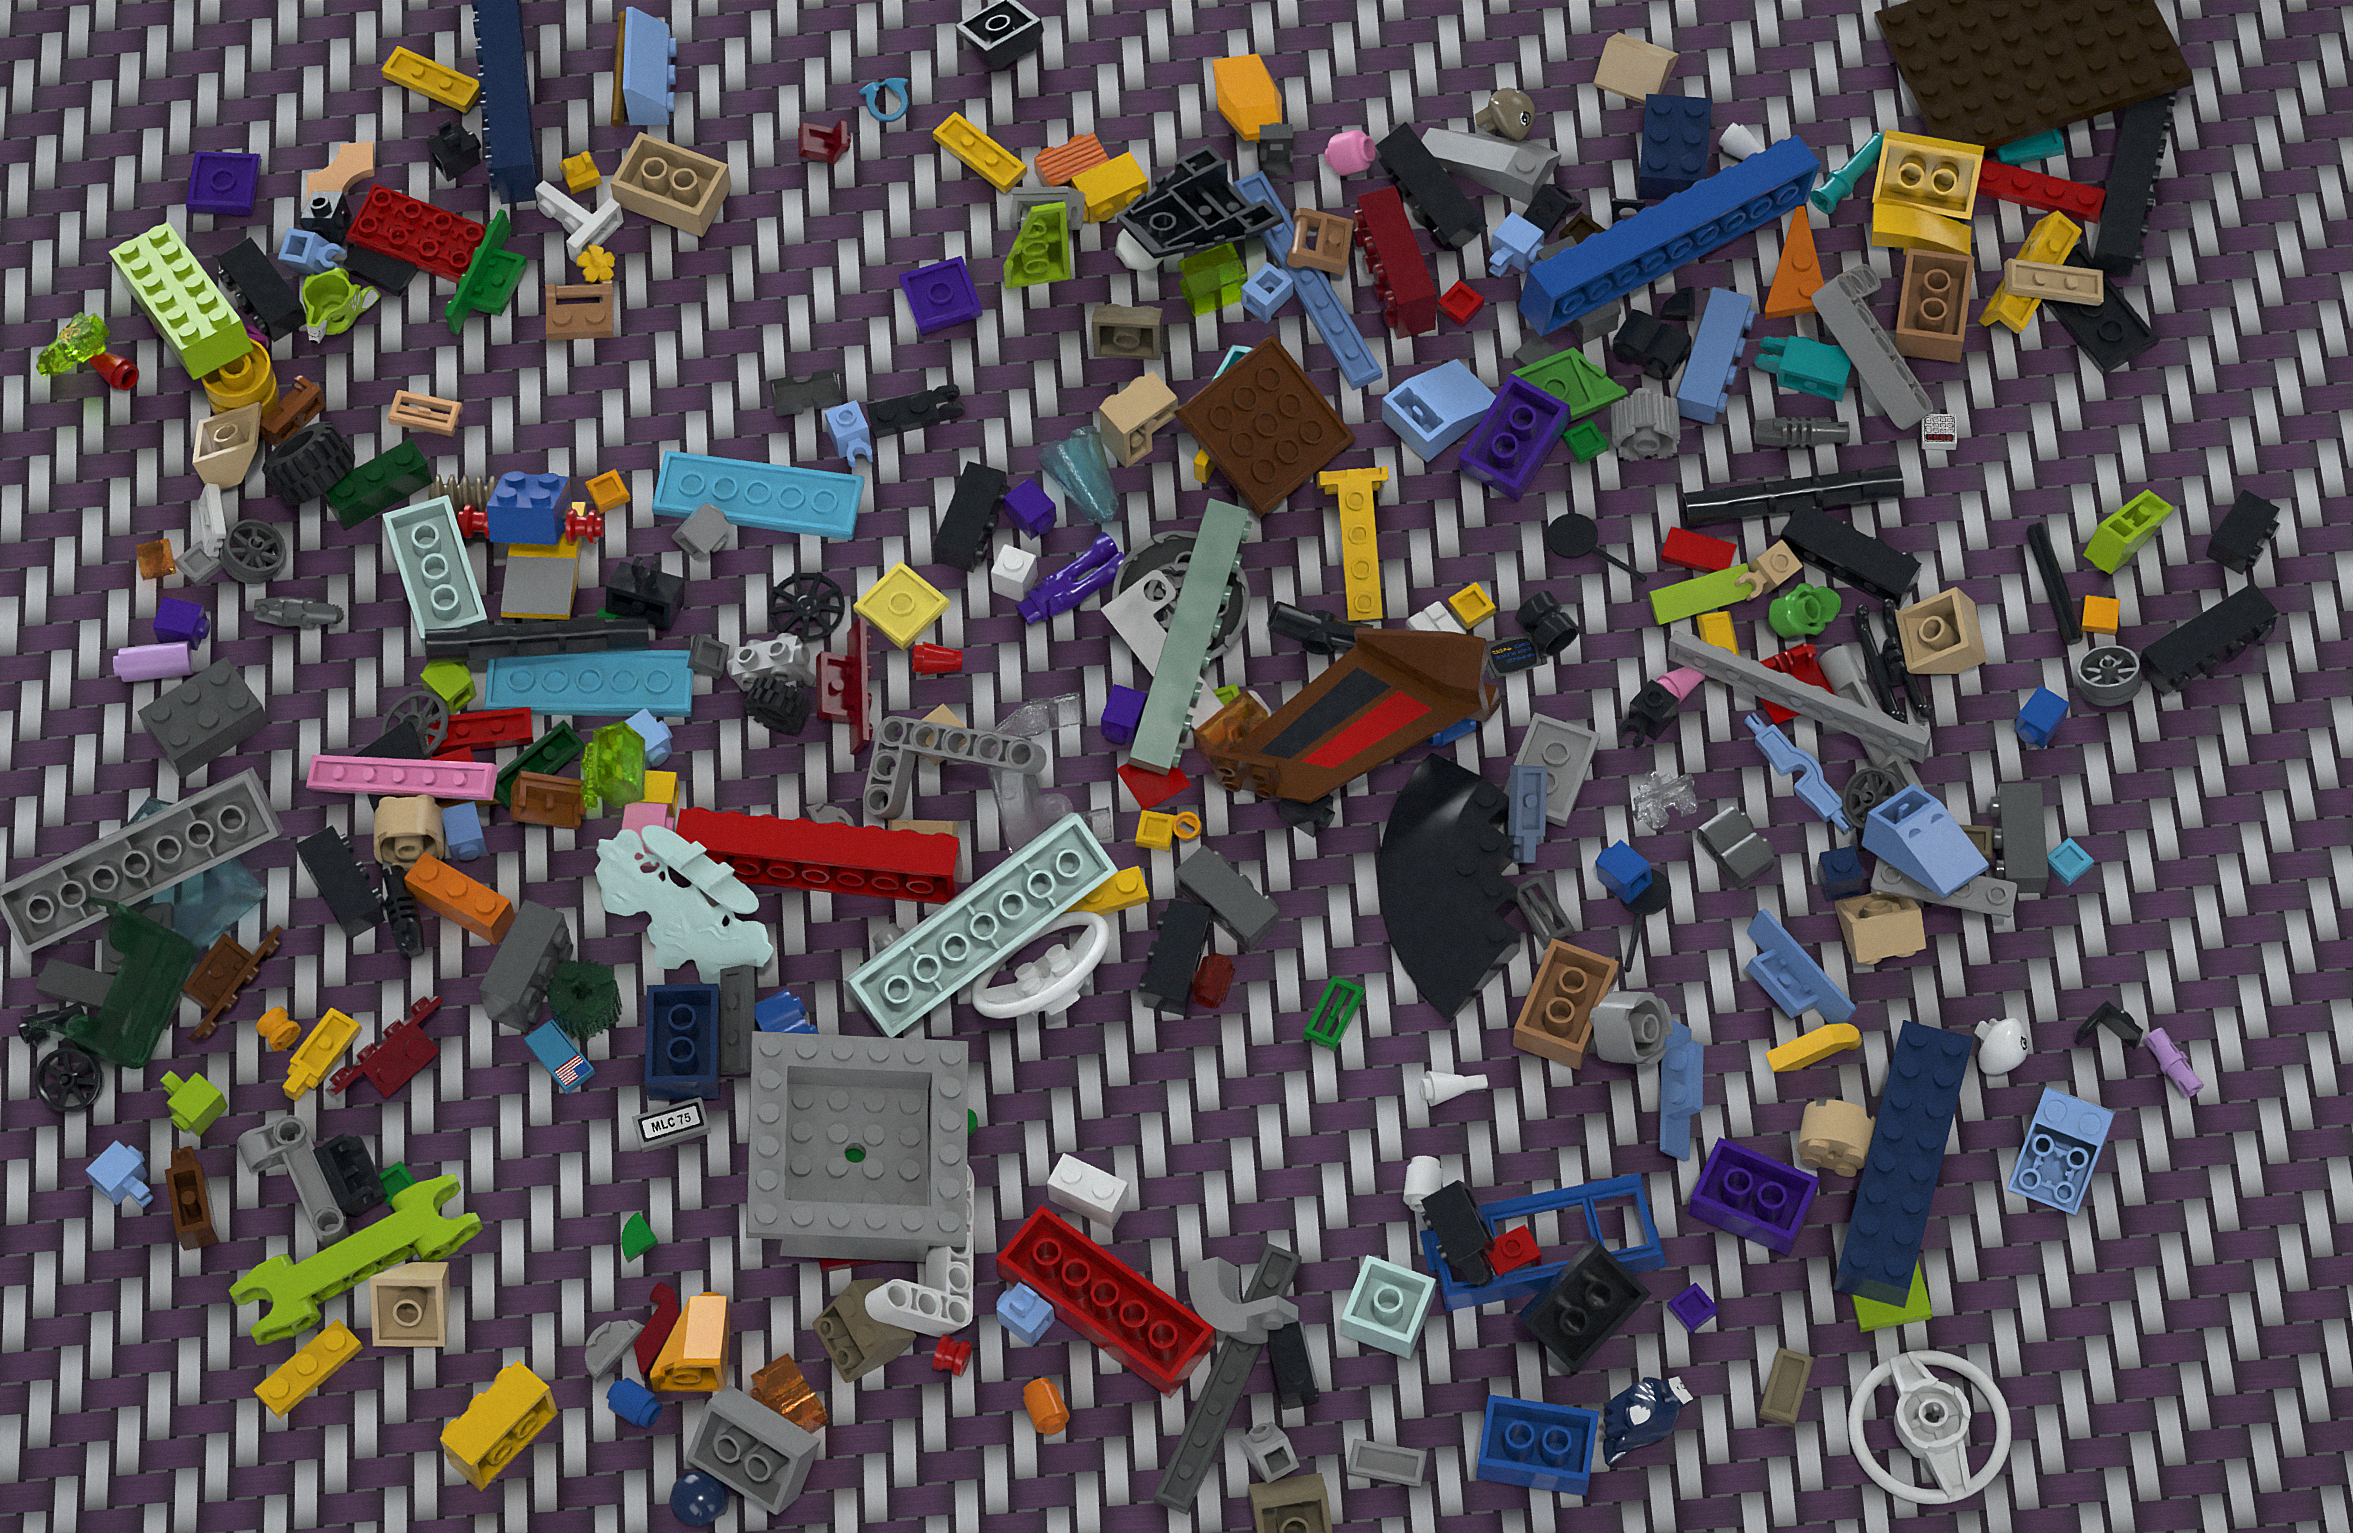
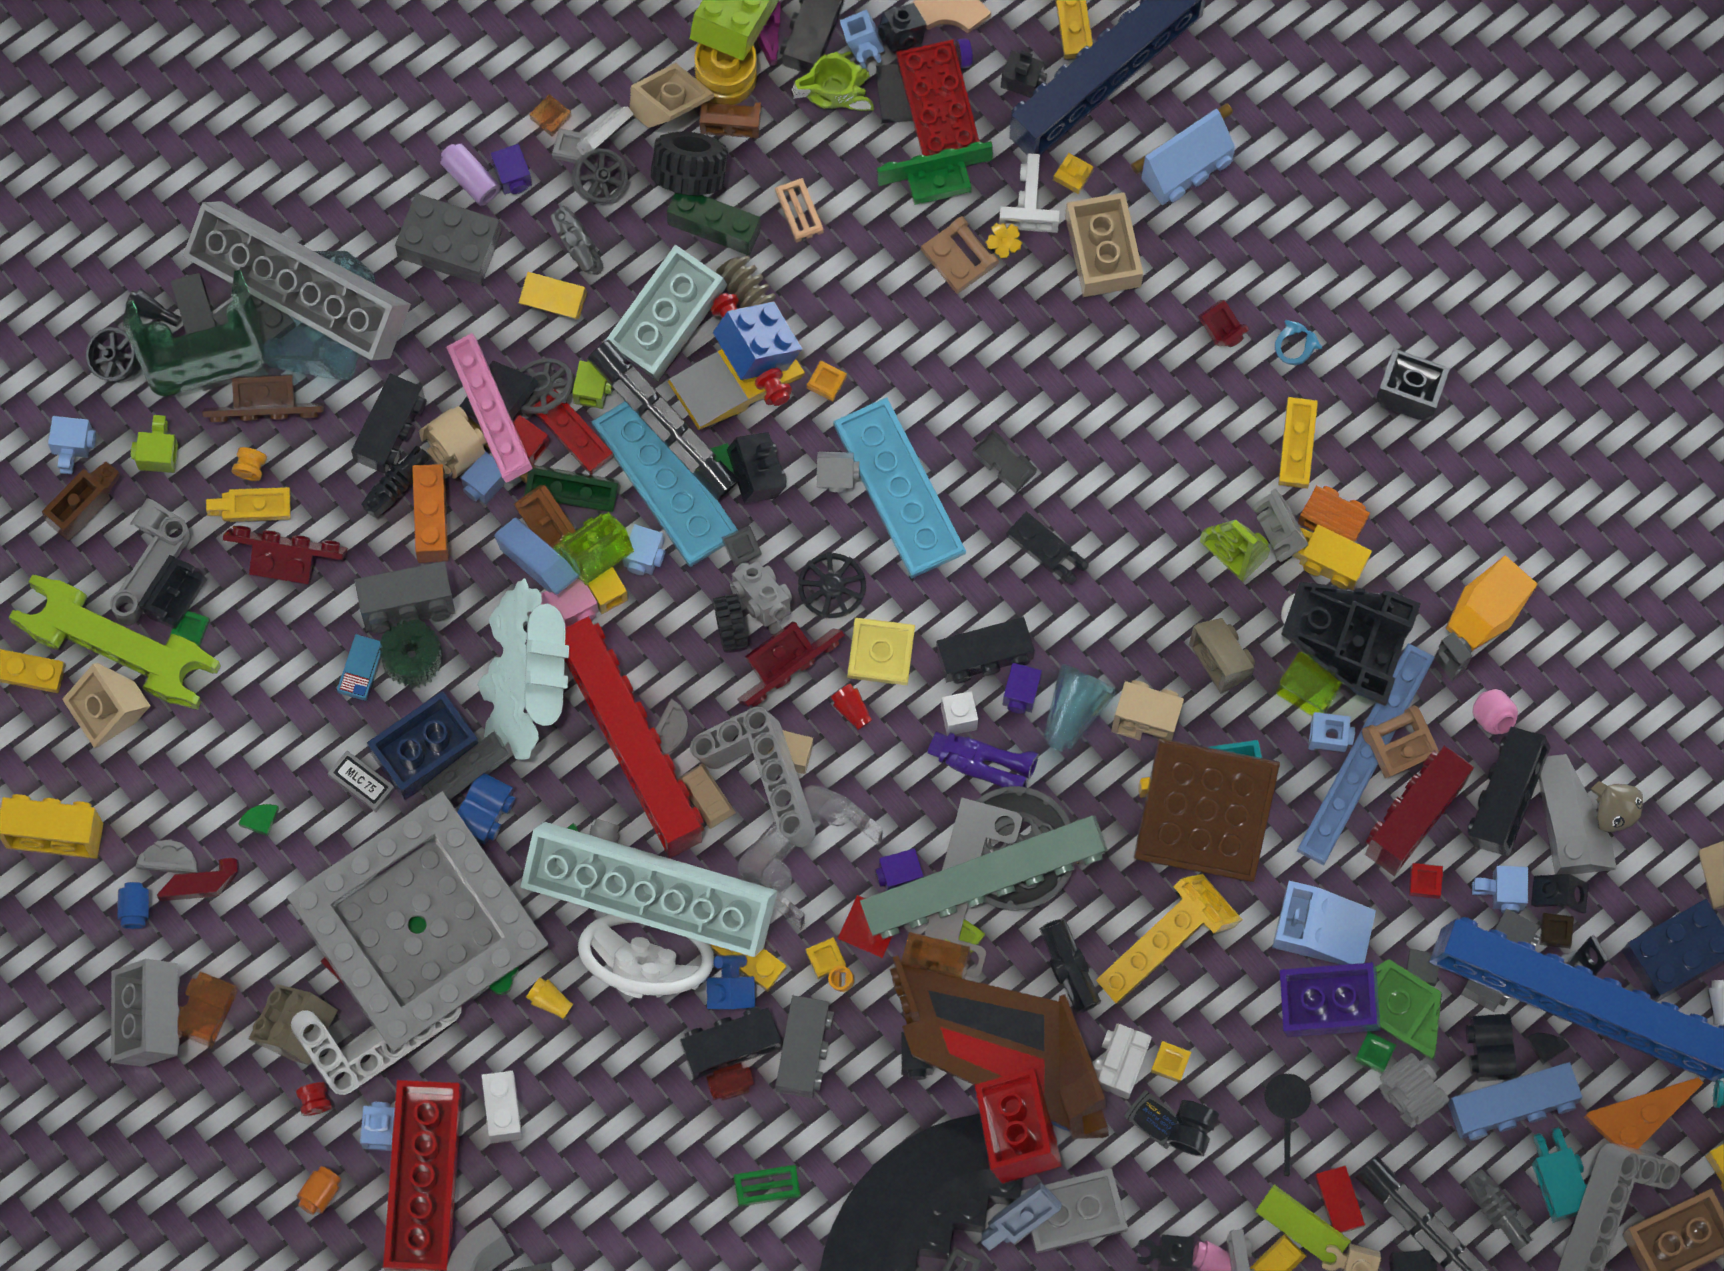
camera: 50 degrees right, 10 degrees up
light orange slope [650,1292,730,1392] -> none
dark blue hair [669,1471,730,1527] -> none
light blue brick [825,400,873,469] -> none
dark purple plate [899,255,983,335] -> none
none -> medium blue piece [495,518,579,595]
none -> yellow hinge [519,272,588,320]
none -> yellow cone [526,977,574,1019]
none -> blue brick [707,955,755,1009]
none -> dark purple tile [955,38,973,68]
none -> red slope [975,1067,1062,1183]

